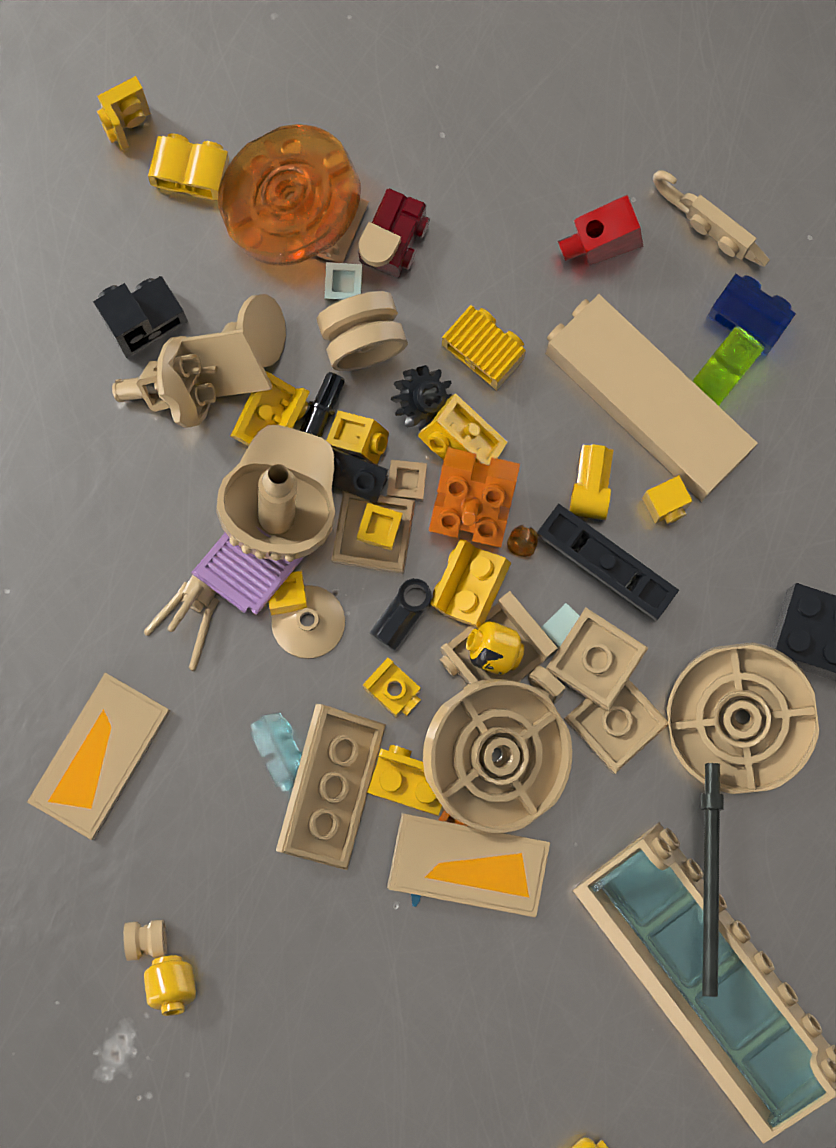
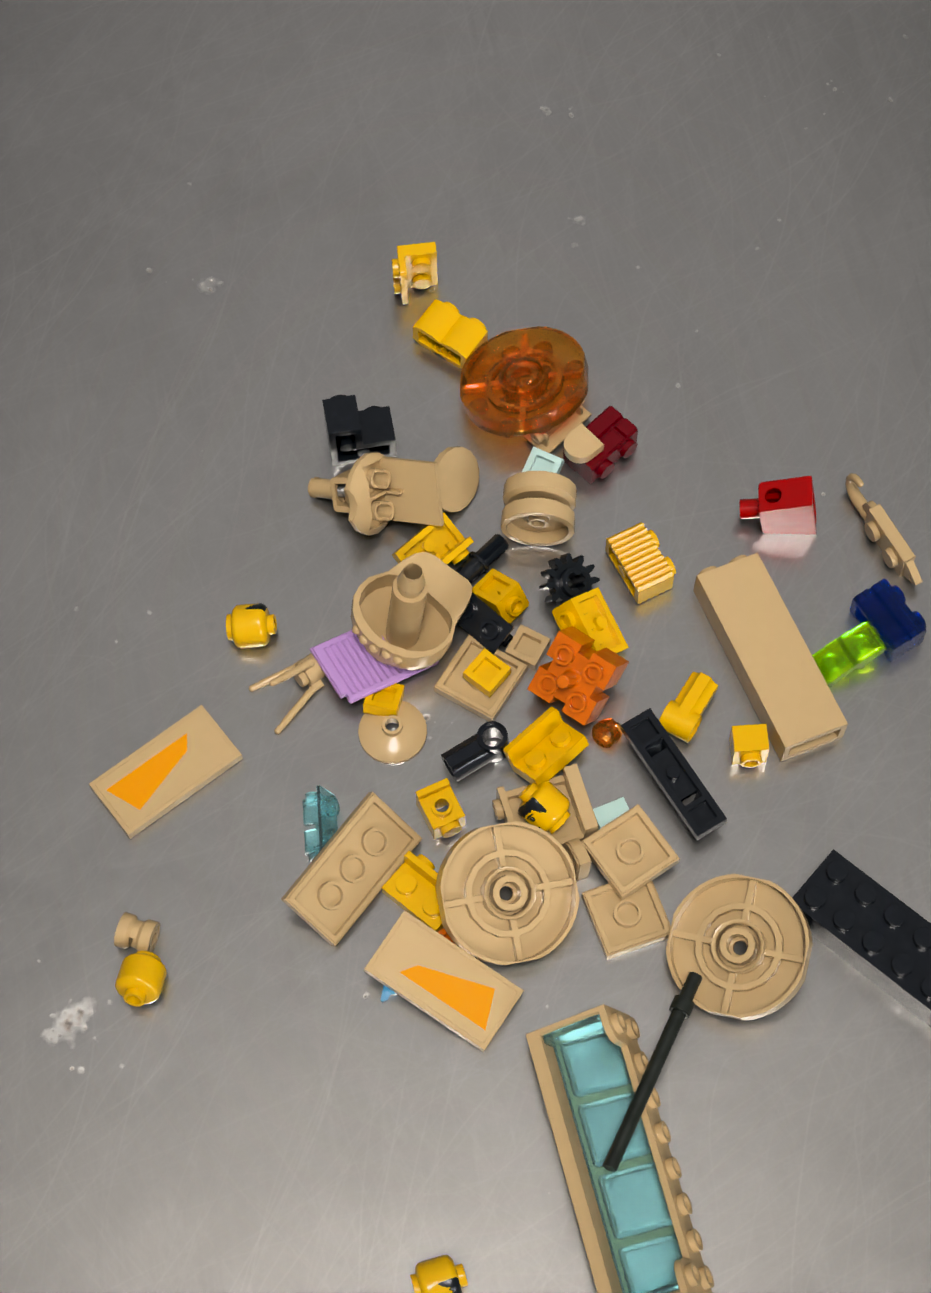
camera: 25 degrees right, 15 degrees down
none -> yellow head [226,603,277,649]

